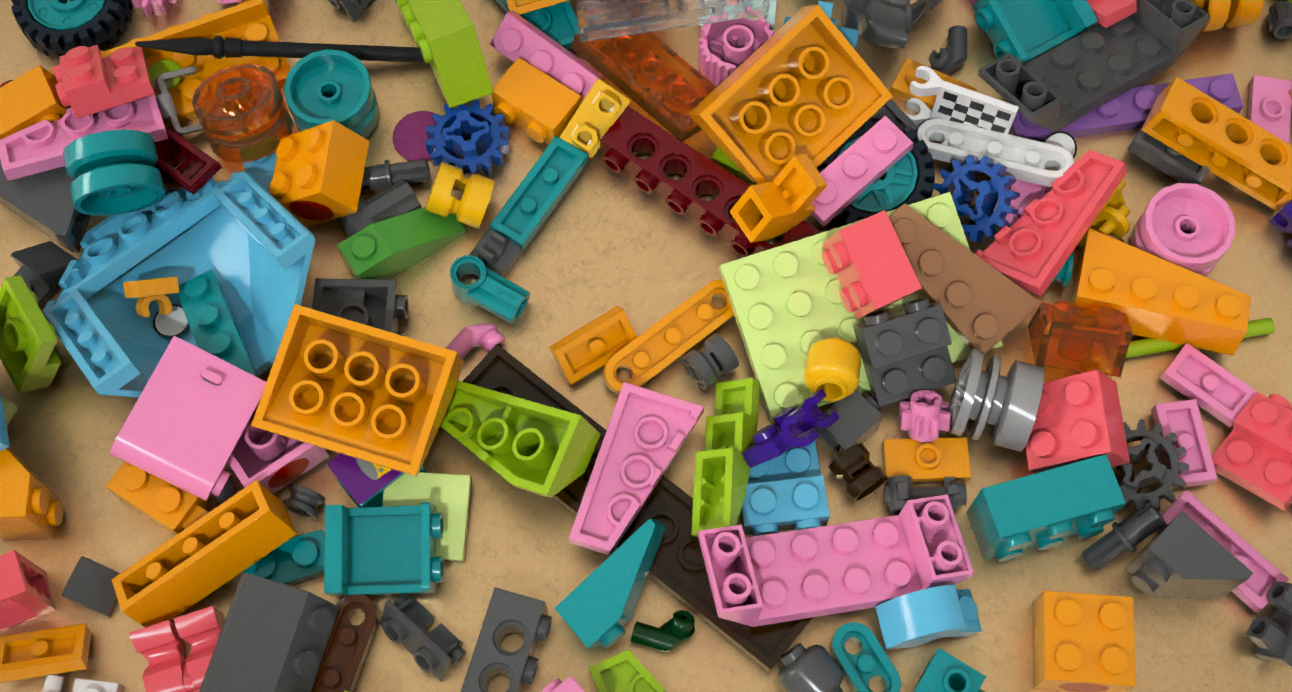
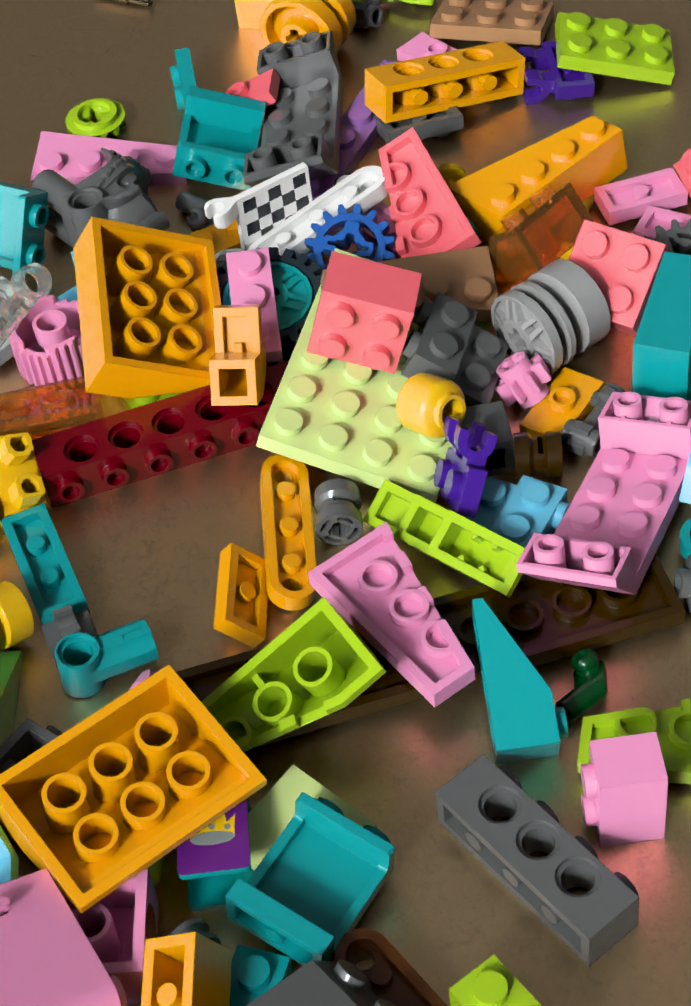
camera: 50 degrees left, 20 degrees down
dark grey hinge [380,594,466,682] -> none
bright pink wheel [1130,183,1236,277] -> none

